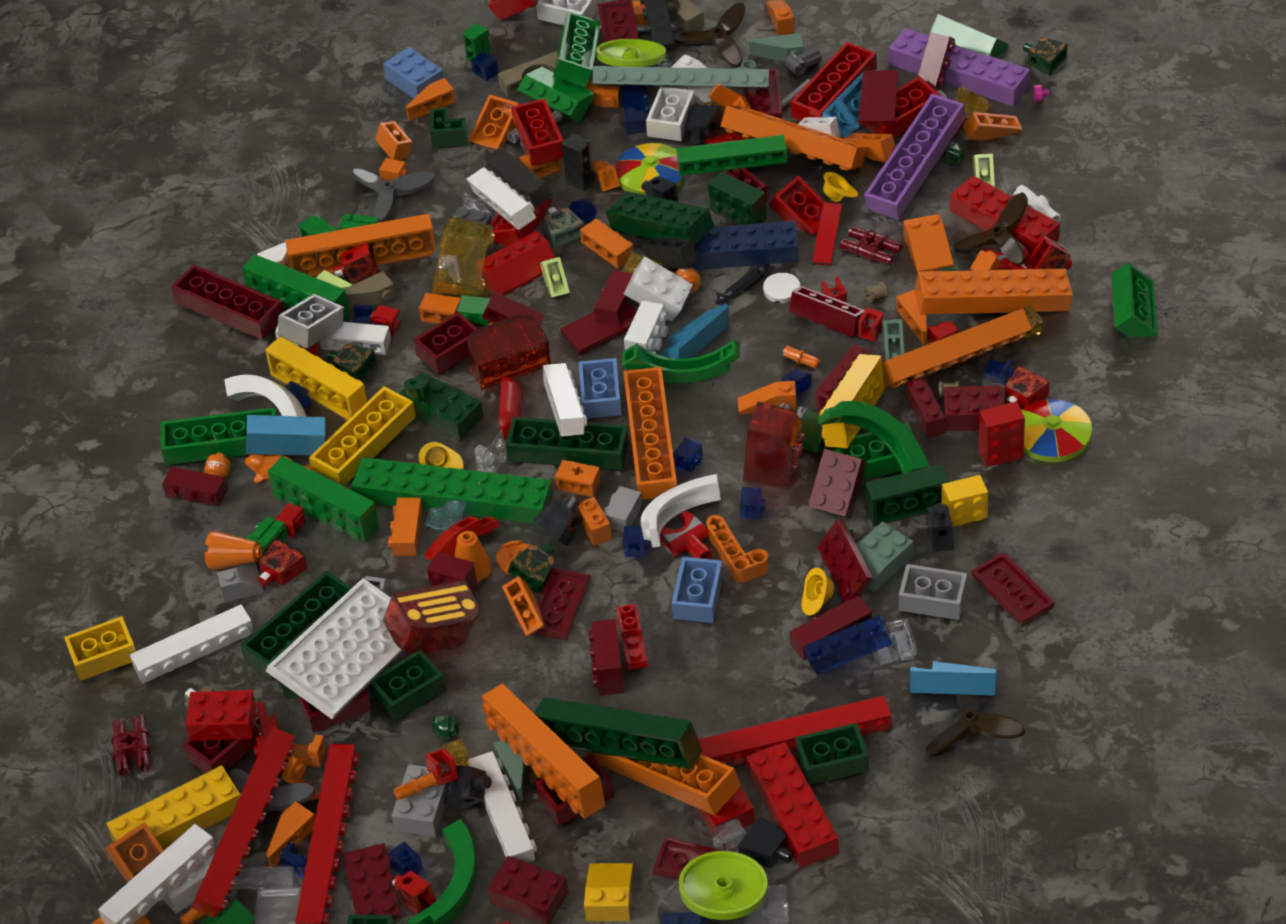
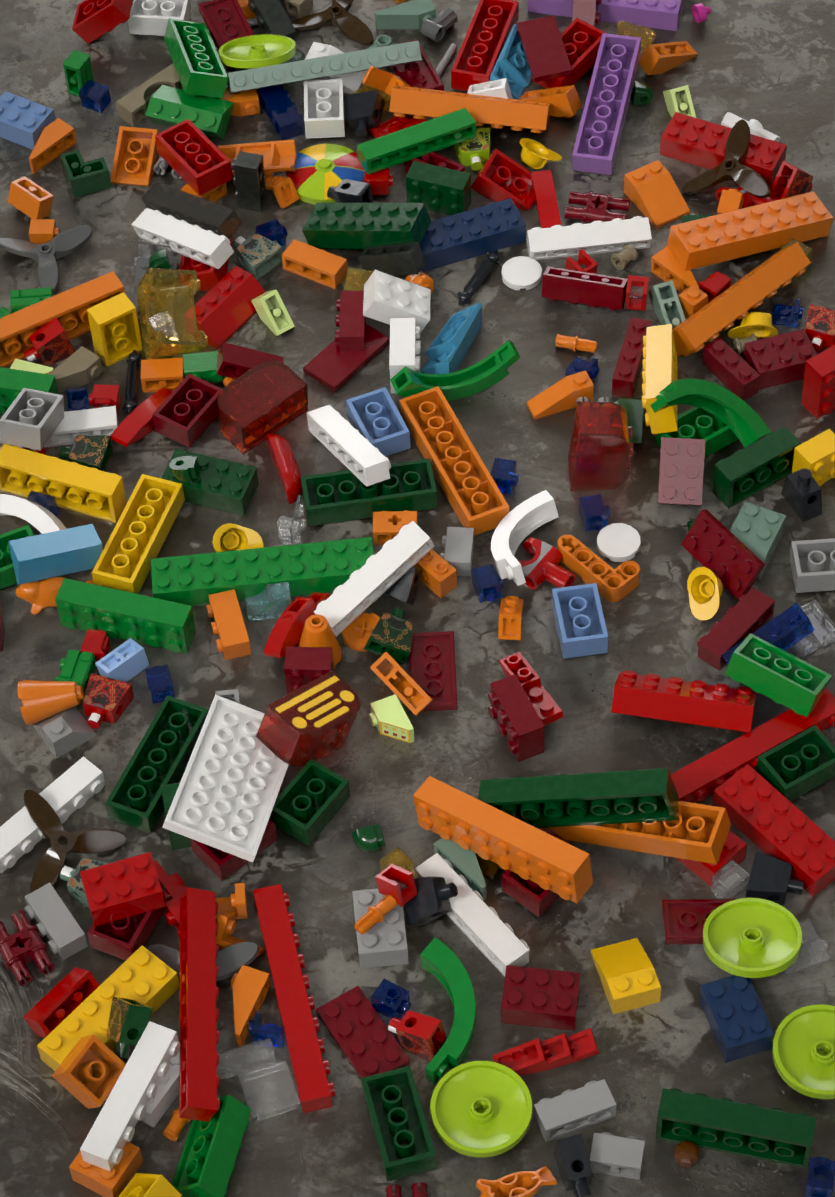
camera: 20 degrees left, 5 degrees up
none -> red brick [23,967,100,1038]
none -> dark brown piece [24,790,126,893]
none -> light grey brick [24,883,88,960]
none -> yellow brick [87,292,143,367]
none -> light blue hinge [95,638,150,682]
none -> dark green torso [107,996,152,1058]
none -> red slope [110,387,173,447]
none -> black wheel [122,350,142,415]
none -> clear blue brick [145,664,175,704]
none -> dark green piece [149,248,172,276]
none -> orange piece [218,139,297,177]
none -> white brick [314,521,434,637]
none -> red brick [364,167,394,195]
none -> yellowish green slope [368,694,415,743]
none -> lime torso [453,127,491,171]
none -> orange bracket [498,596,524,640]
none -> white brick [526,216,652,260]
none -> white tile [597,523,641,562]
none -> red brick [611,670,757,732]
none -> orange brick [678,284,708,319]
none -> green slope [725,633,832,717]
none -> yellow piece [727,312,778,339]

